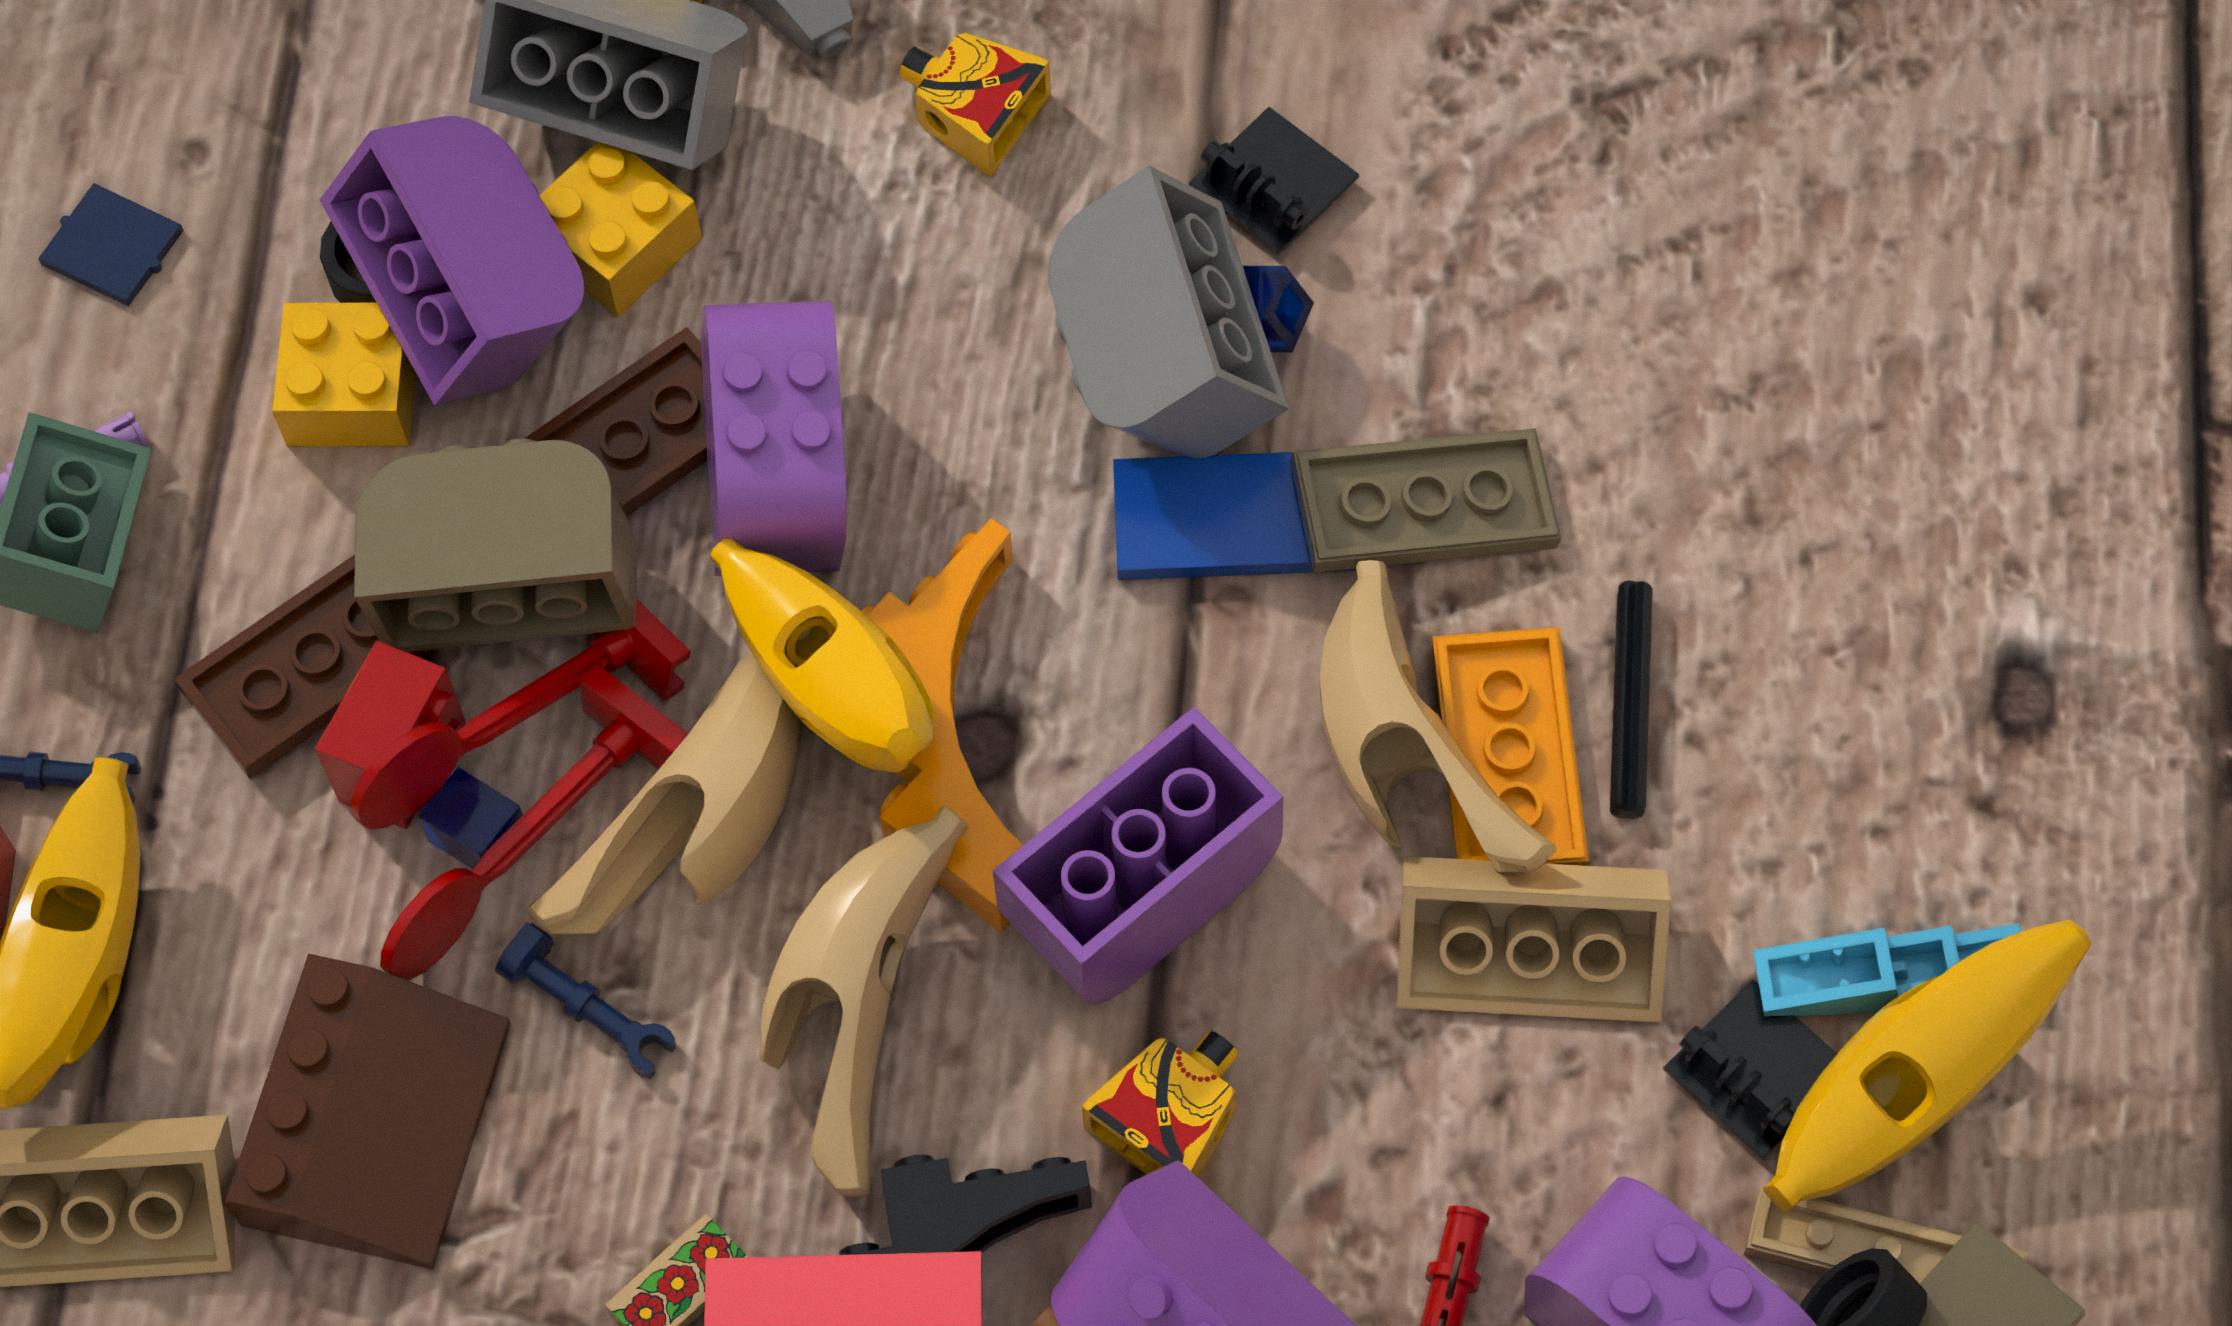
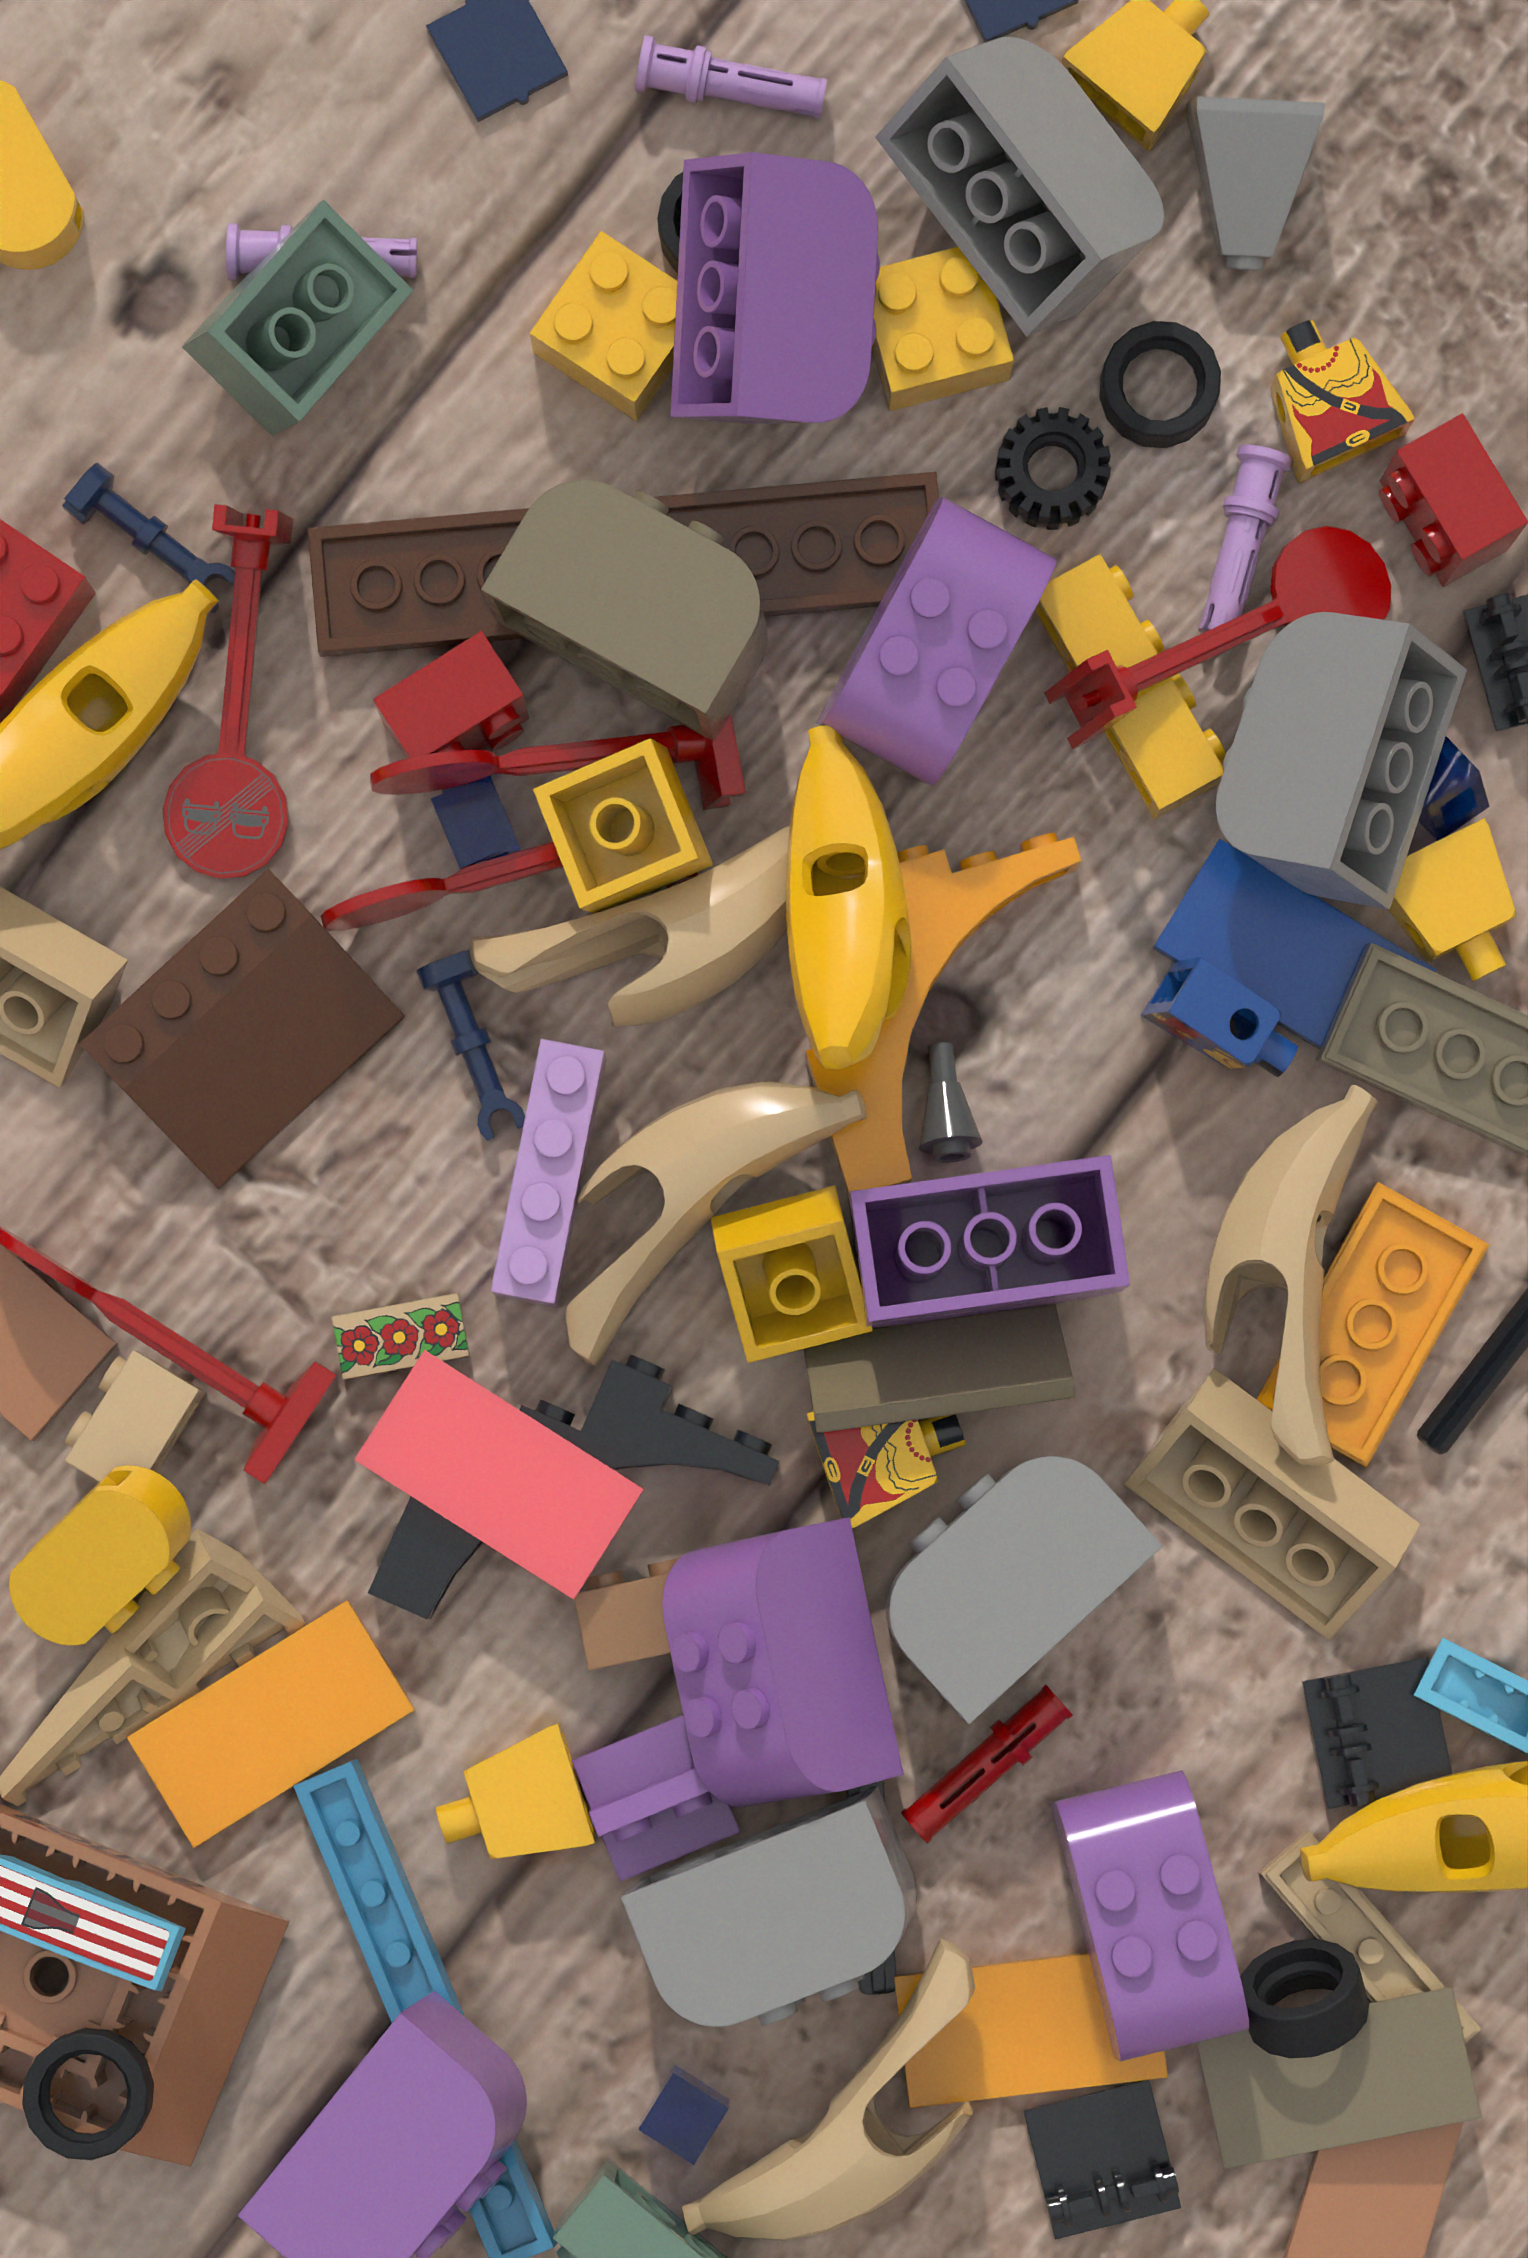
camera: 30 degrees right, 20 degrees up
none -> red piece [162,504,293,879]
none -> lavender brick [491,1039,607,1308]
none -> yellow brick [533,738,713,914]
none -> lavender pin [635,35,827,119]
none -> yellow brick [710,1185,873,1363]
none -> dark tan tile [804,1304,1075,1433]
none -> light grey brick [886,1456,1163,1724]
none -> dark grey cone [919,1042,983,1163]
none -> black tyre [995,407,1111,530]
none -> yellow brick [1034,554,1226,820]
none -> red piece [1044,526,1392,749]
none -> black tyre [1099,321,1221,448]
none -> blue torso [1140,957,1298,1077]
none -> lavender pin [1198,444,1293,633]
none -> red brick [1379,413,1528,587]
none -> yellow torso [1388,818,1516,982]

